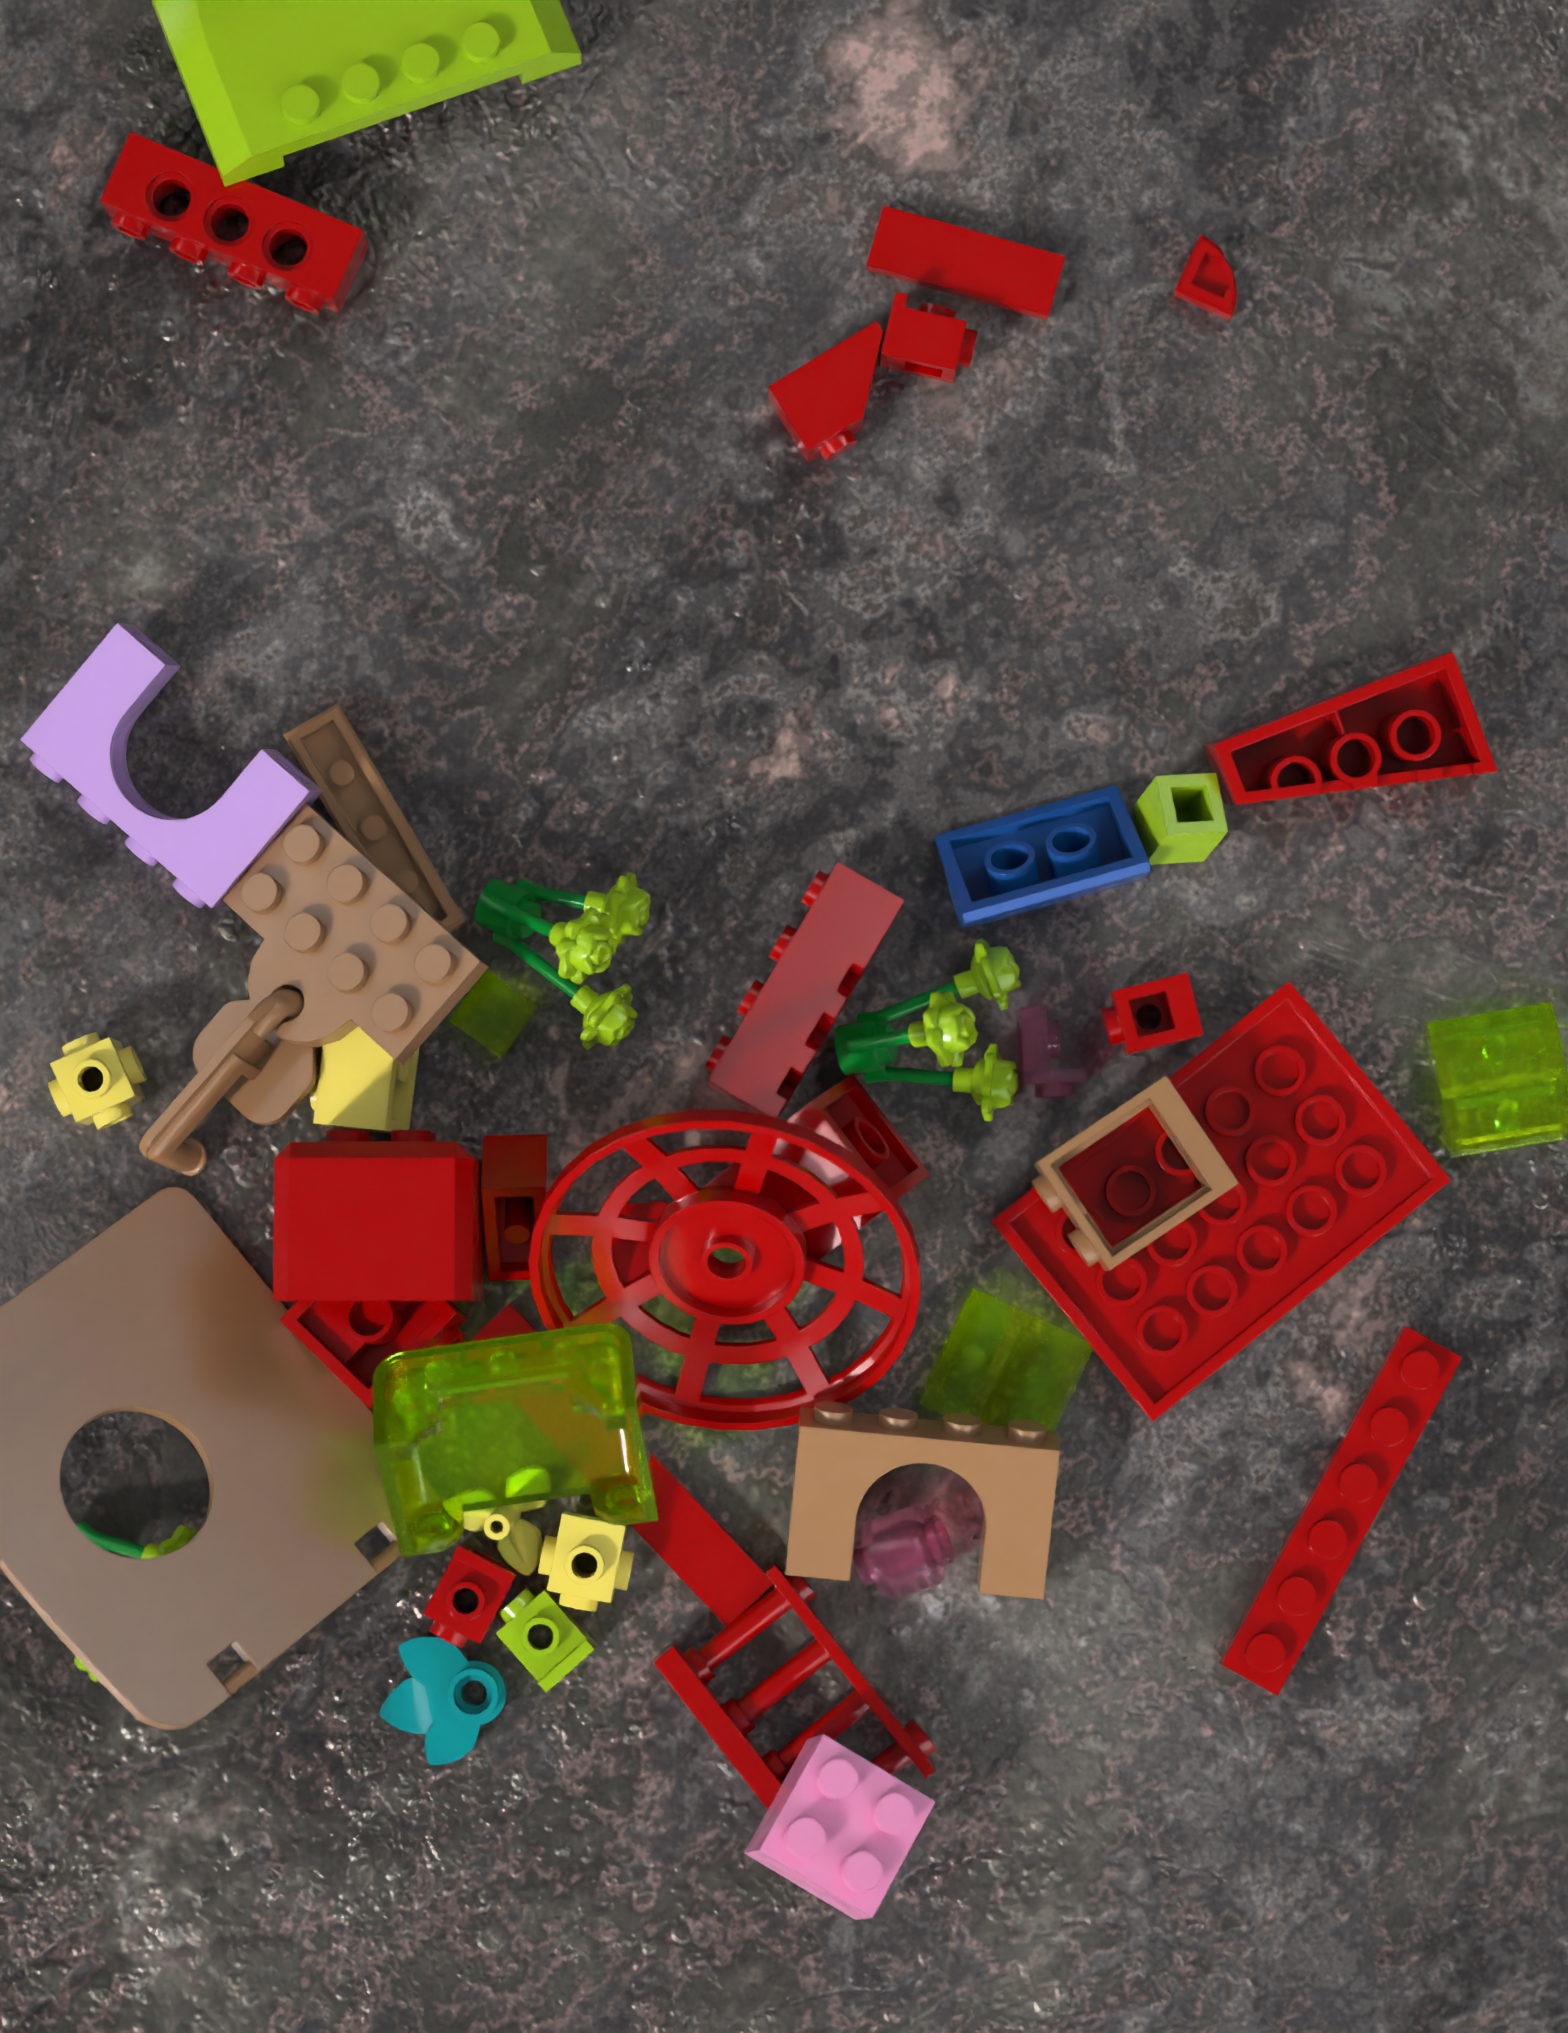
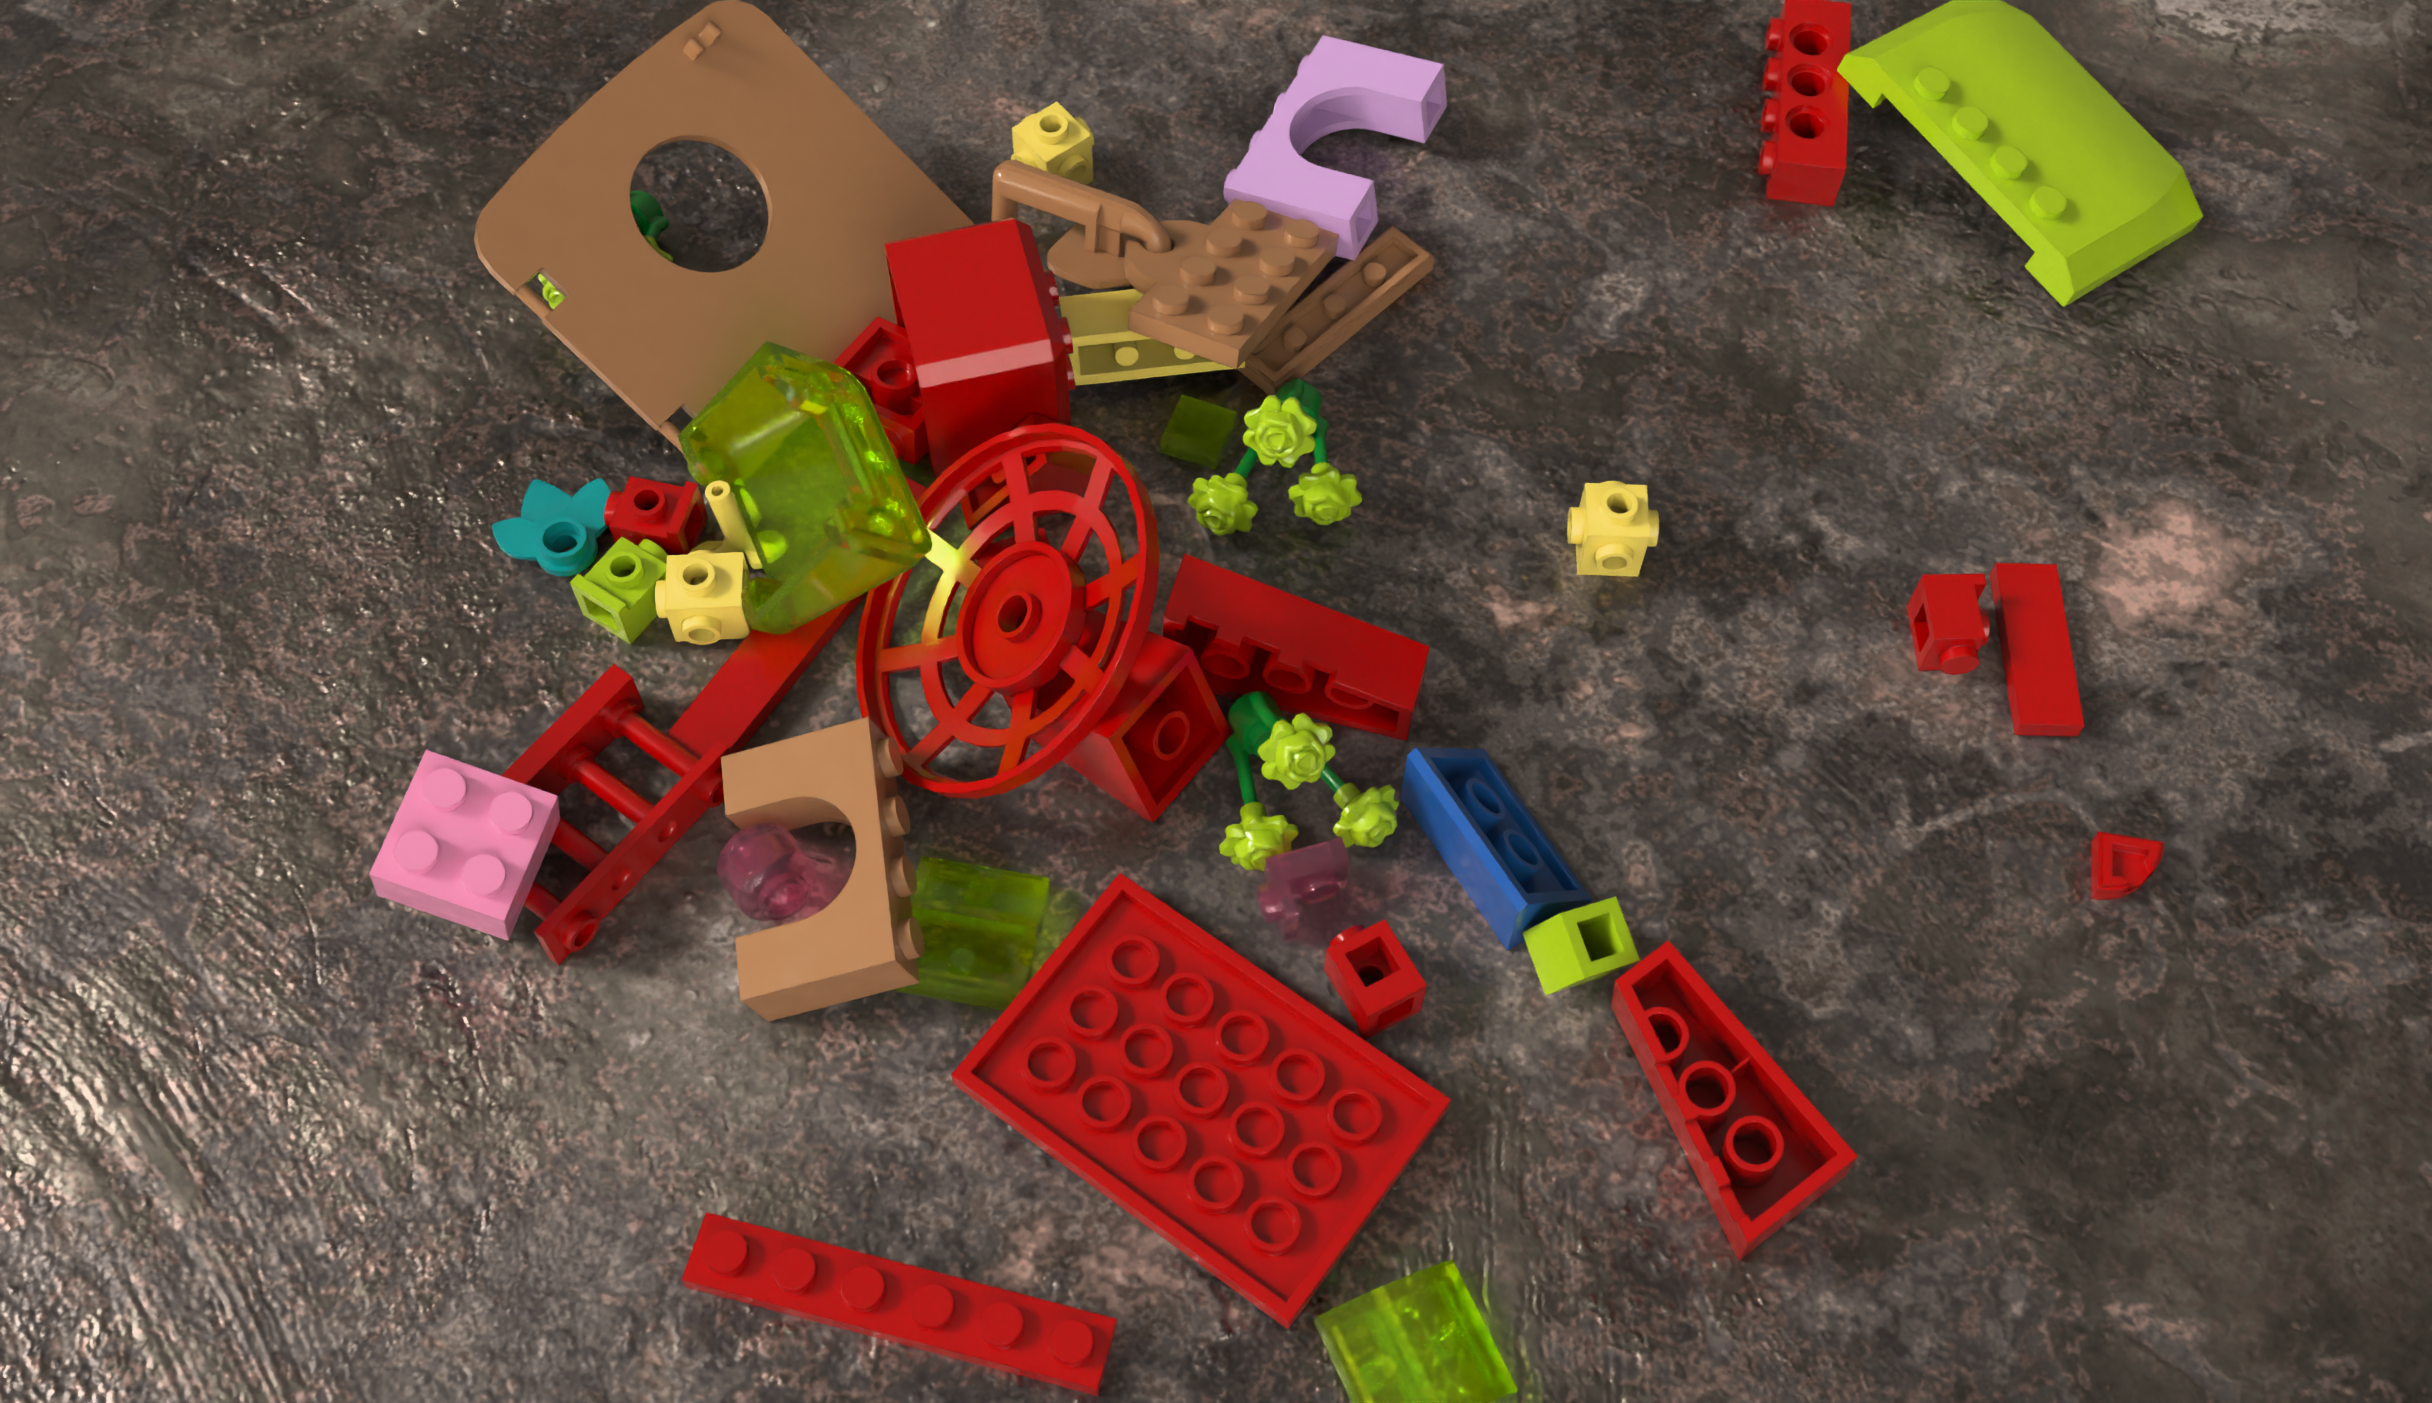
camera: 75 degrees right, 25 degrees down
red slope [768,321,883,463] -> none
medium nougat window [1031,1075,1239,1271] -> none
none -> light yellow brick [1567,481,1659,577]

